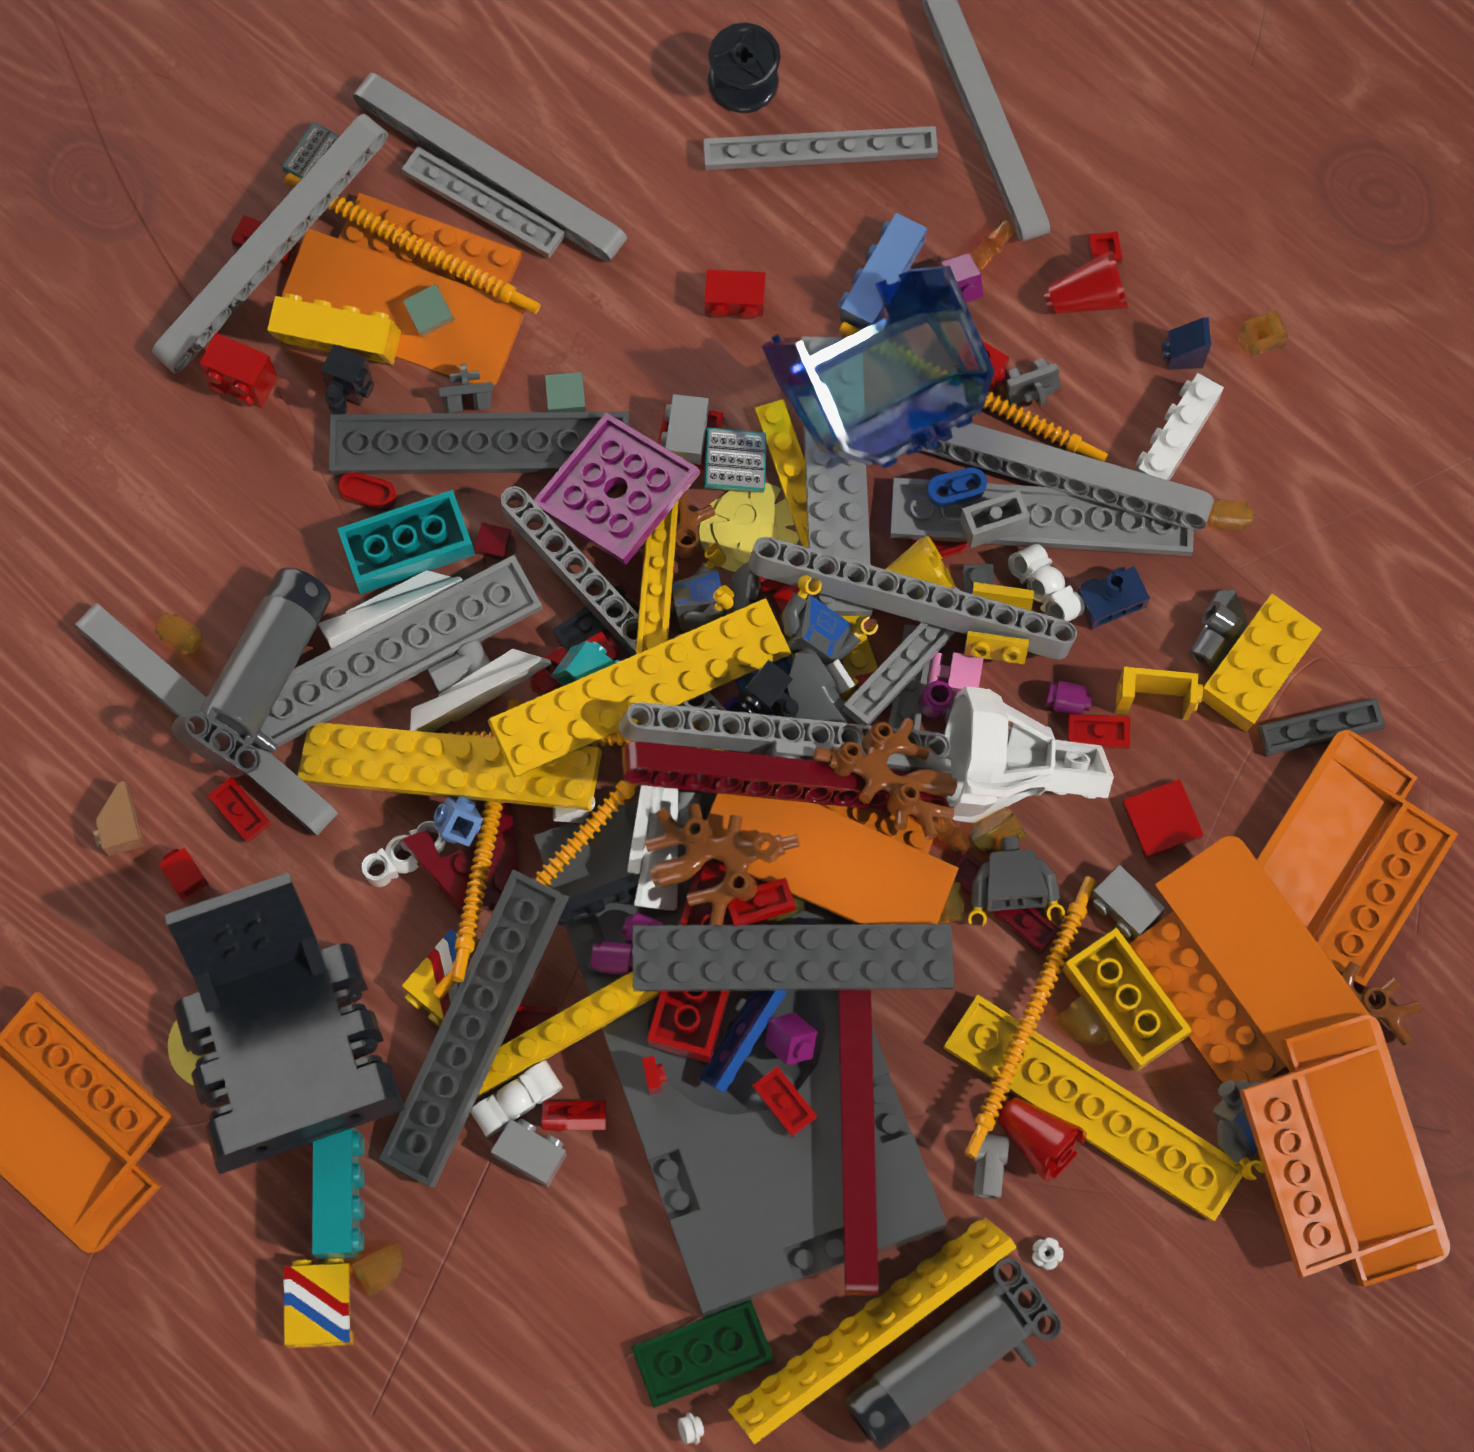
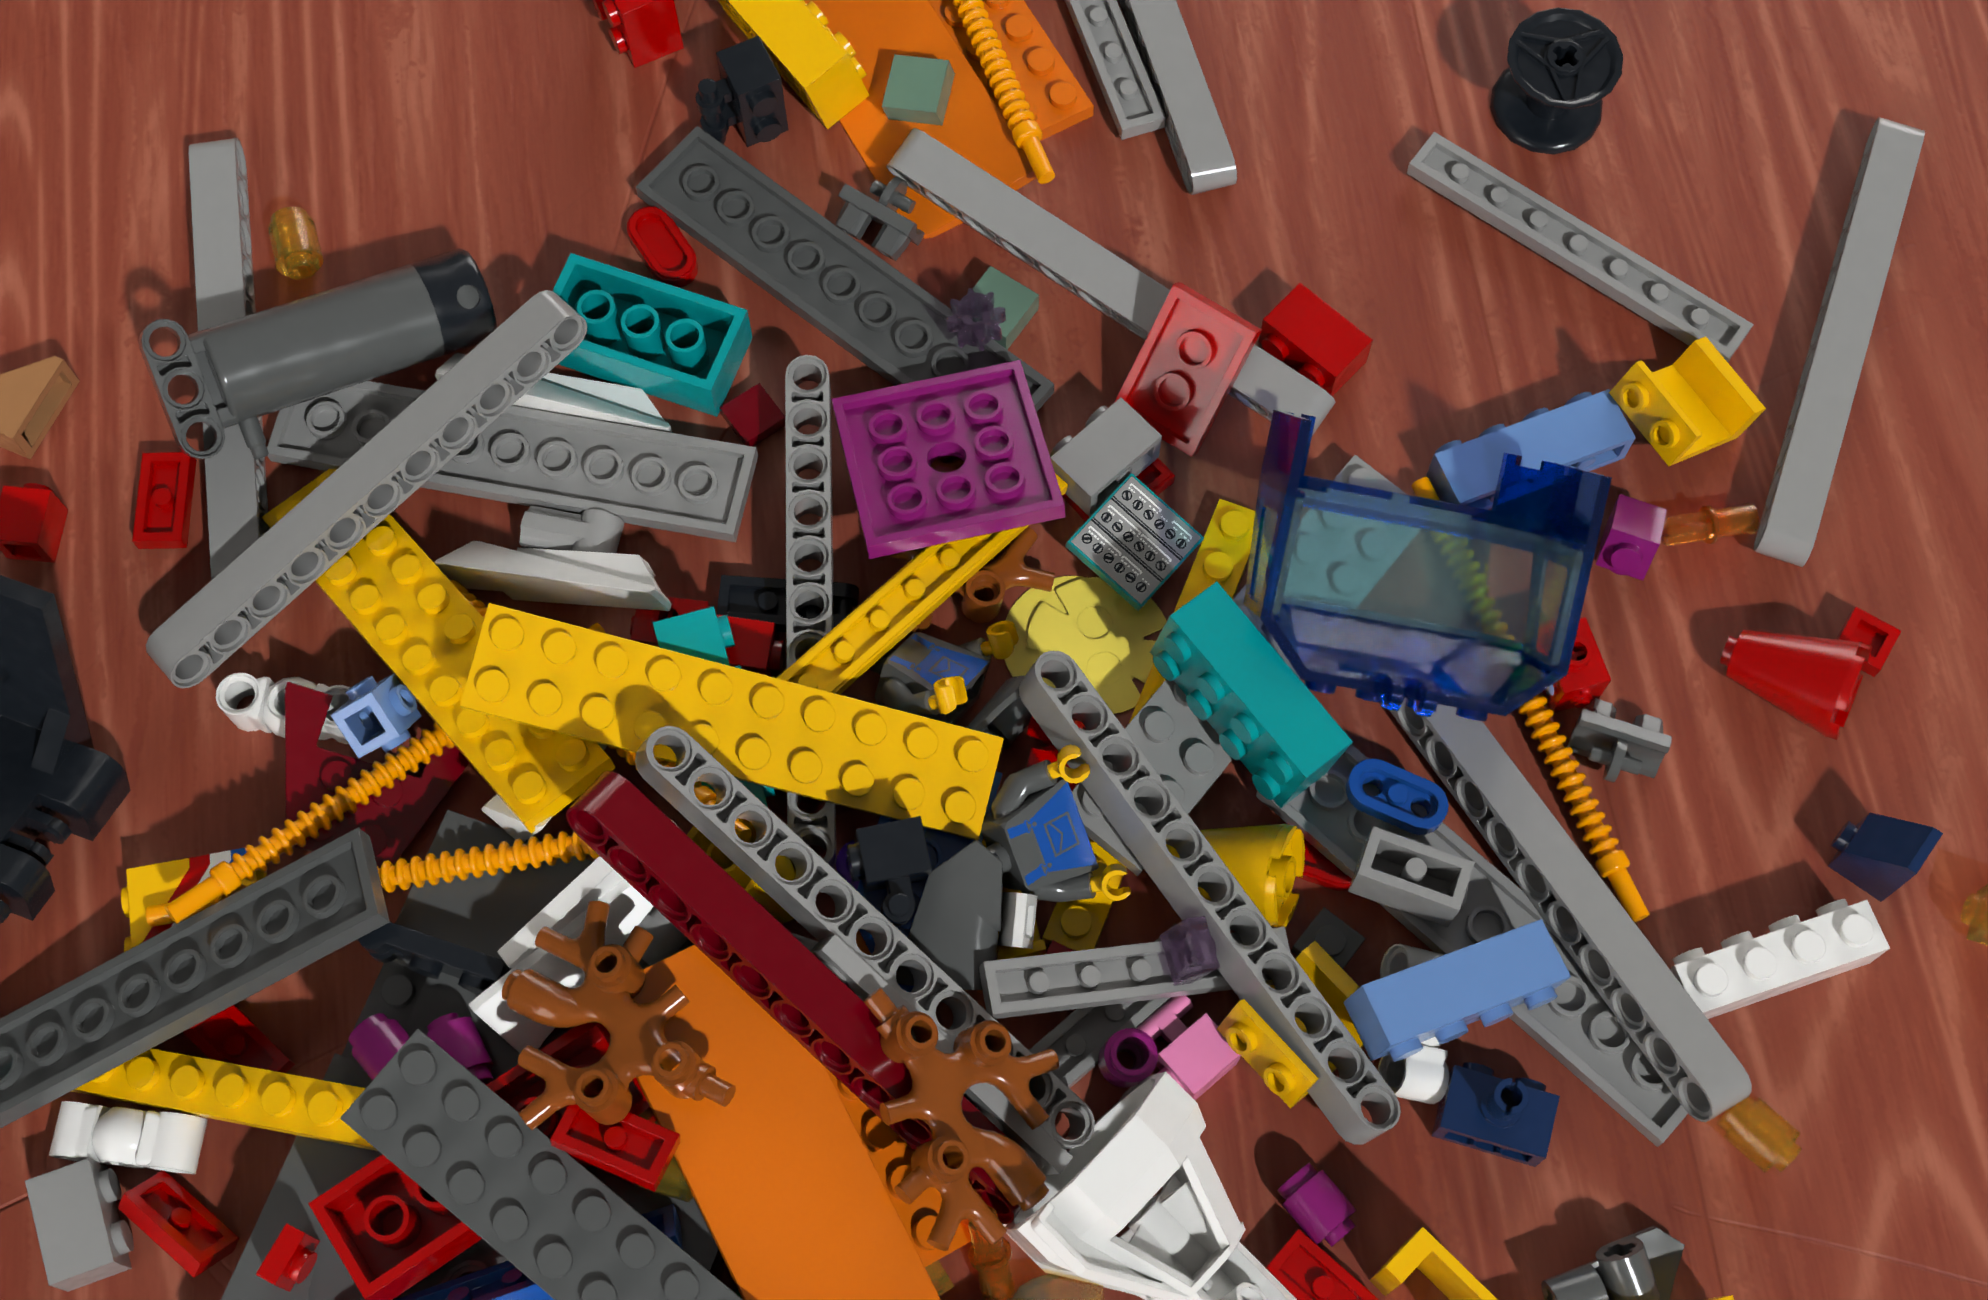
camera: 40 degrees right, 5 degrees down
none -> light grey beam [146,290,587,688]
none -> light grey beam [886,128,1336,442]
none -> clear purple gear [946,288,1006,351]
none -> plate [1114,282,1262,457]
none -> teal brick [1150,582,1353,809]
none -> clear purple plate [1160,916,1220,986]
none -> medium blue brick [1343,919,1571,1062]
none -> yellow panel [1609,336,1766,467]

